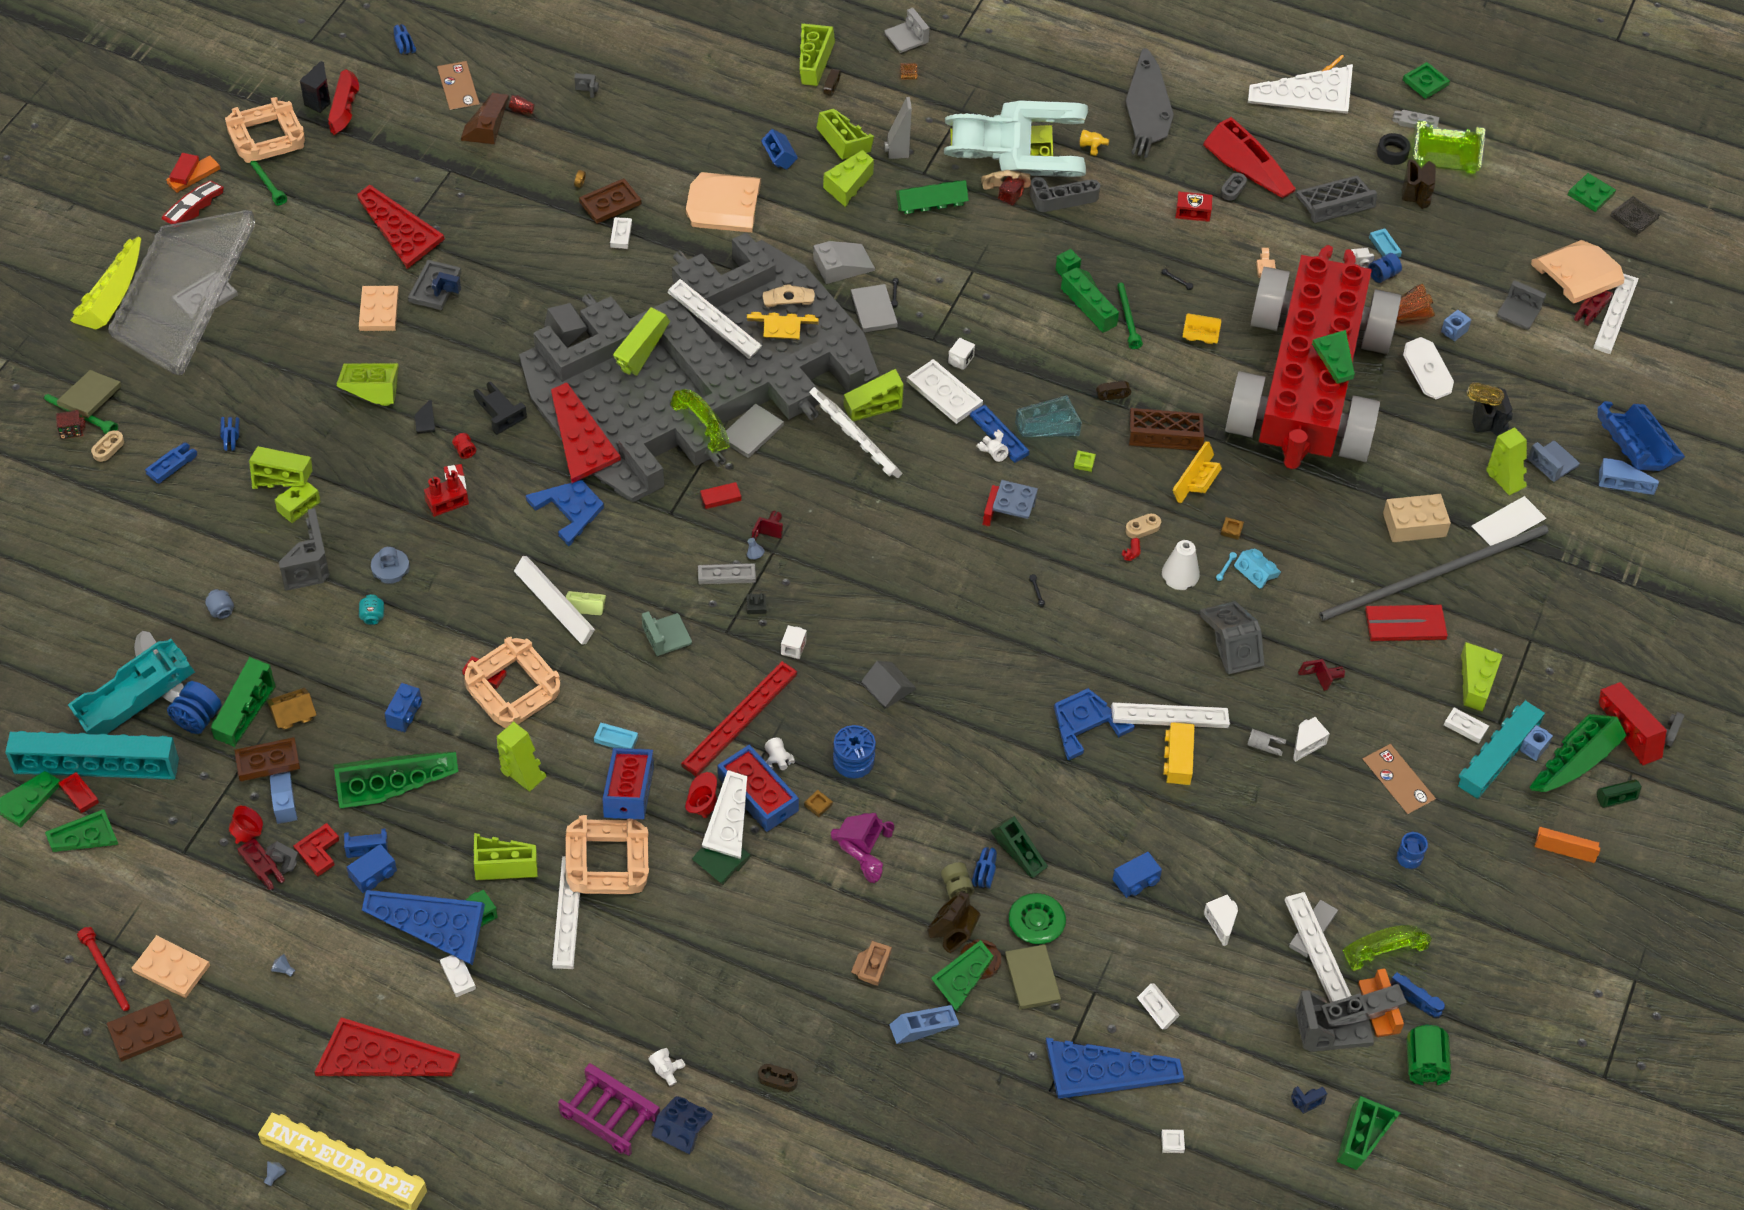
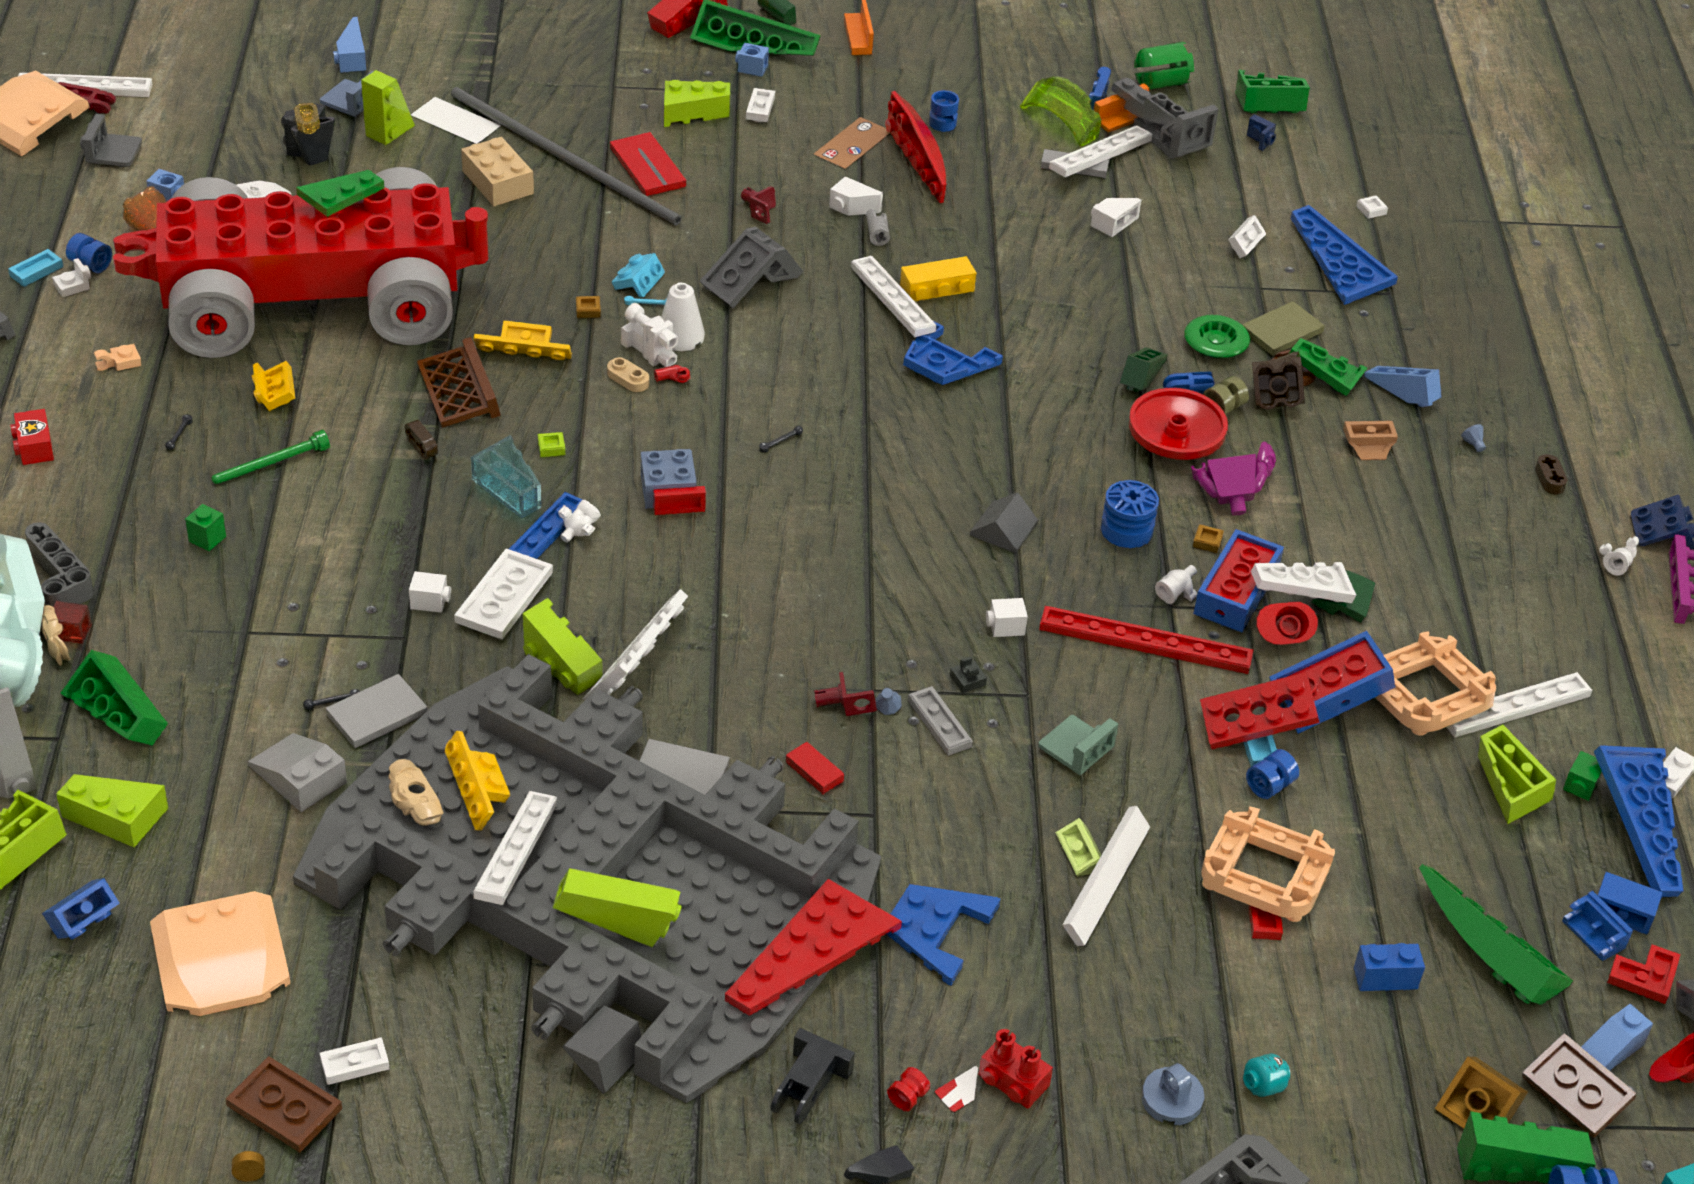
camera: 115 degrees left, 10 degrees down
lime wedge [497,722,546,792] -> none
clear neon green windscreen [670,389,730,453] -> none
green wedge [1061,267,1119,333] -> none
blue brick [1112,852,1162,898] -> none
teal brick [1458,700,1545,799] -> none
blue slope [1598,401,1685,471] -> none
none -> white hips [621,303,678,367]
none -> red wedge [885,91,947,203]
none -> red dish [1129,388,1228,460]
none -> red plate [1200,672,1320,750]
none -> blue wheel [1246,749,1299,799]
none -> sand blue rock [1461,424,1486,452]

